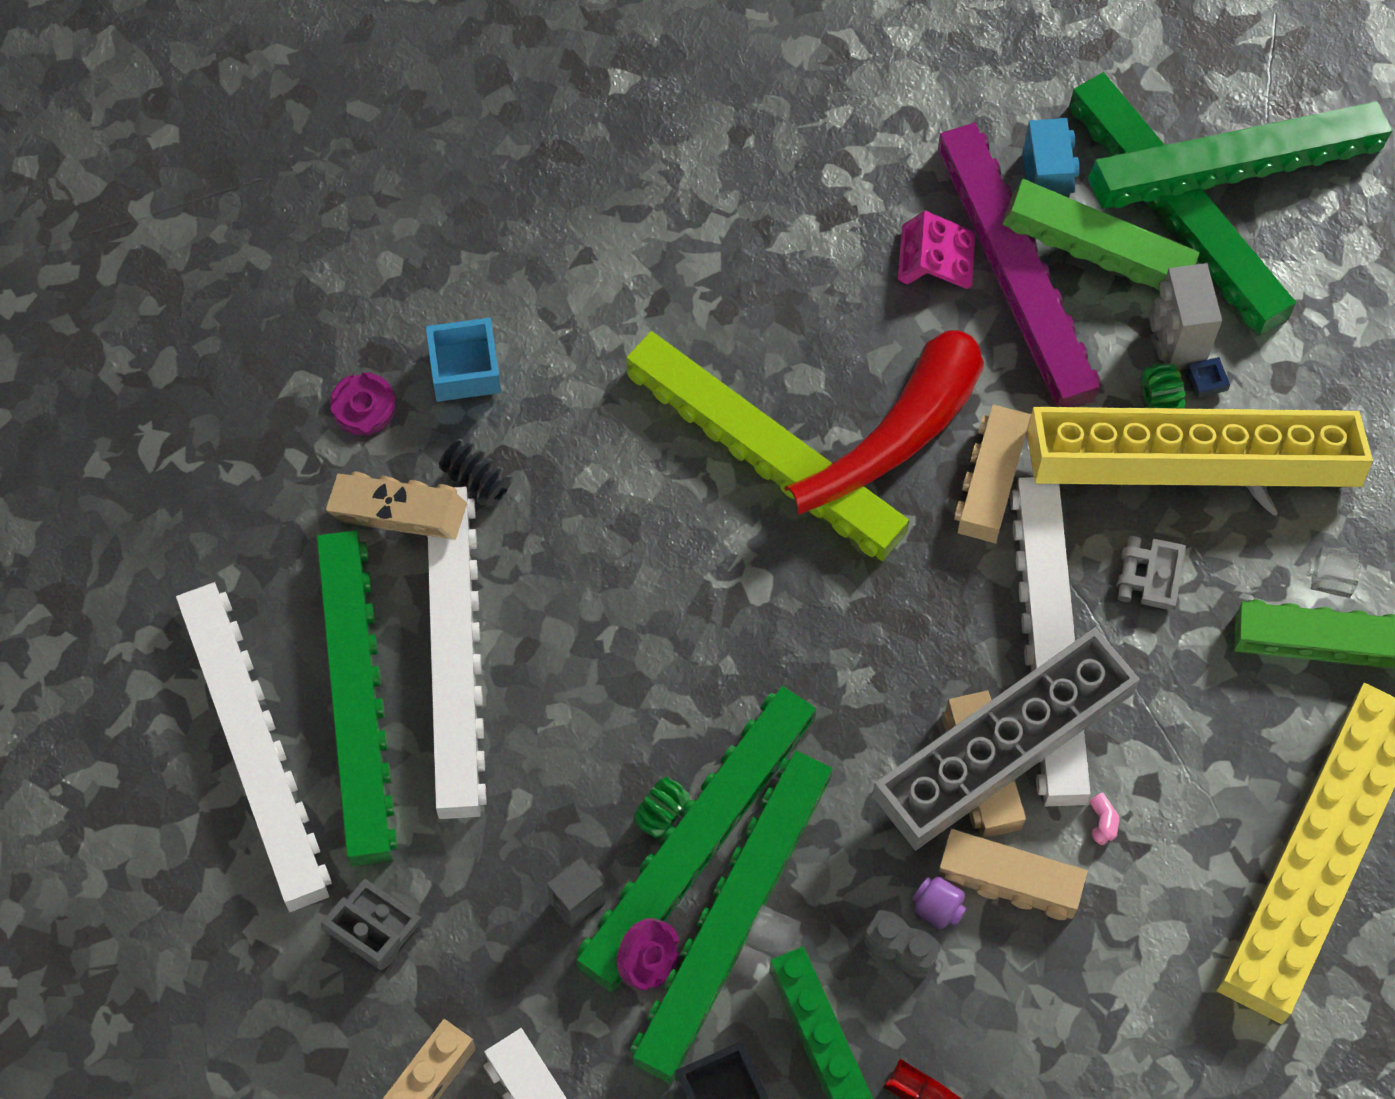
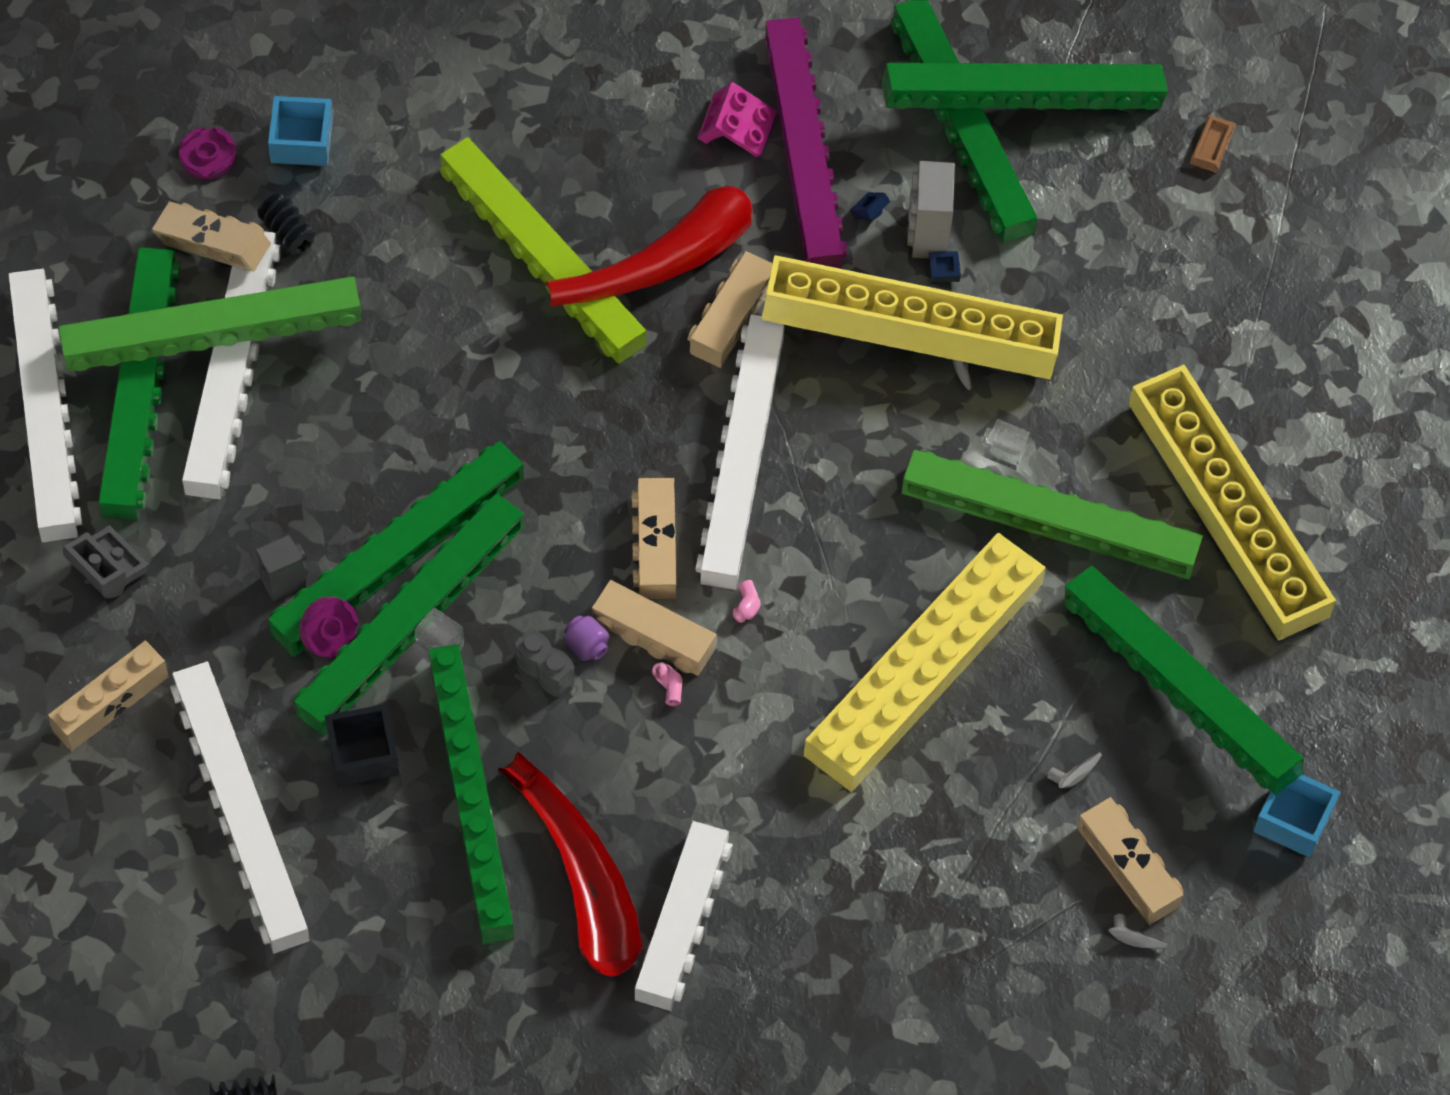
camera: 10 degrees right, 5 degrees down
green gear [634,777,689,839] -> none
light grey brick [872,627,1140,851] -> none
bright green brick [1002,179,1200,292] -> none
dark azure piece [1022,118,1079,198] -> none
light grey plate [1116,536,1186,611] -> none
green gear [1141,363,1186,409] -> none
none -> bright green brick [59,276,362,372]
none -> bright pink arm [652,662,683,706]
none -> dark blue plate [850,192,890,220]

